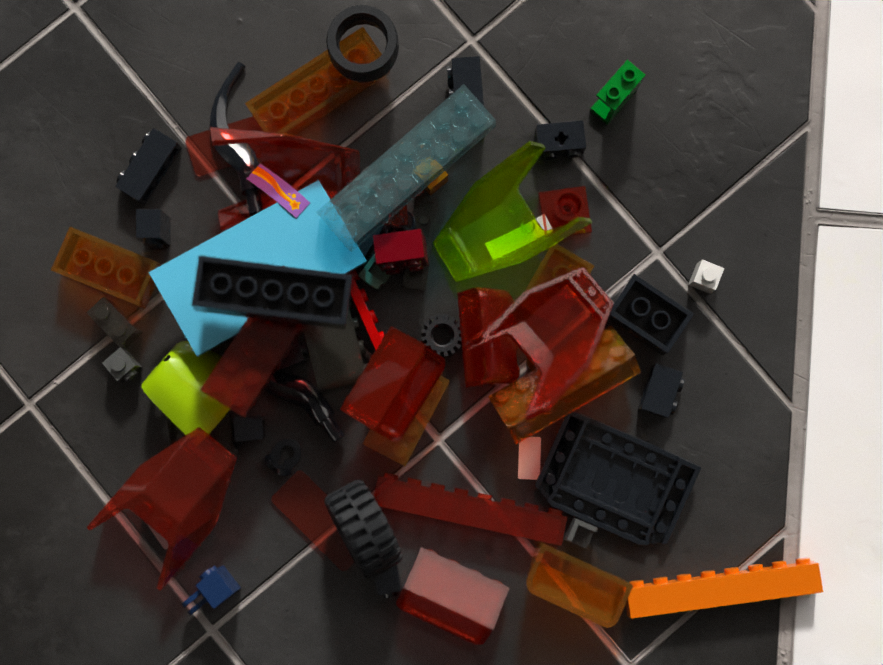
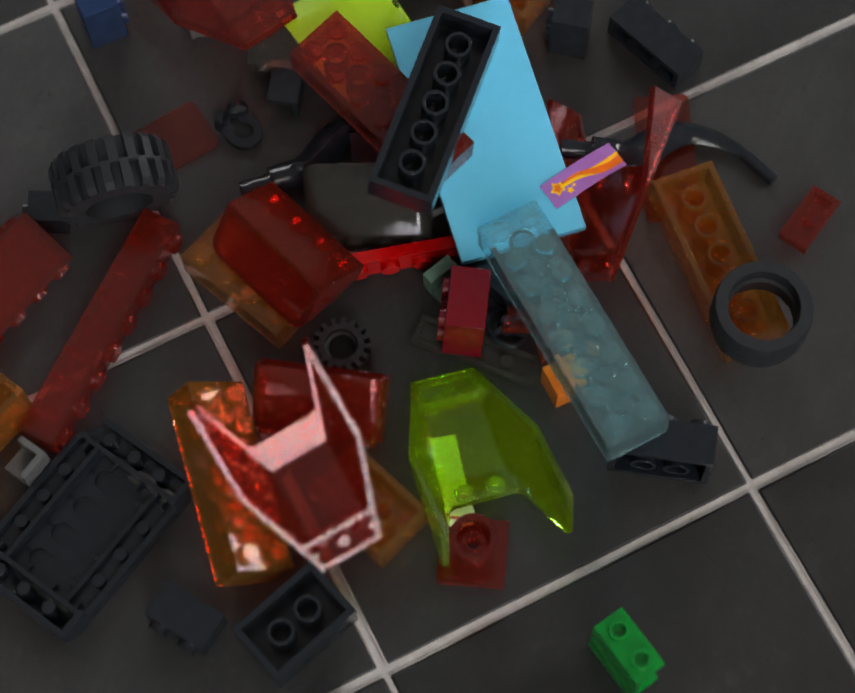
camera: 105 degrees right, 15 degrees down
sticker [518,436,541,480] -> none
black brick [535,120,586,160] -> none
none -> clear red plate [778,185,841,254]

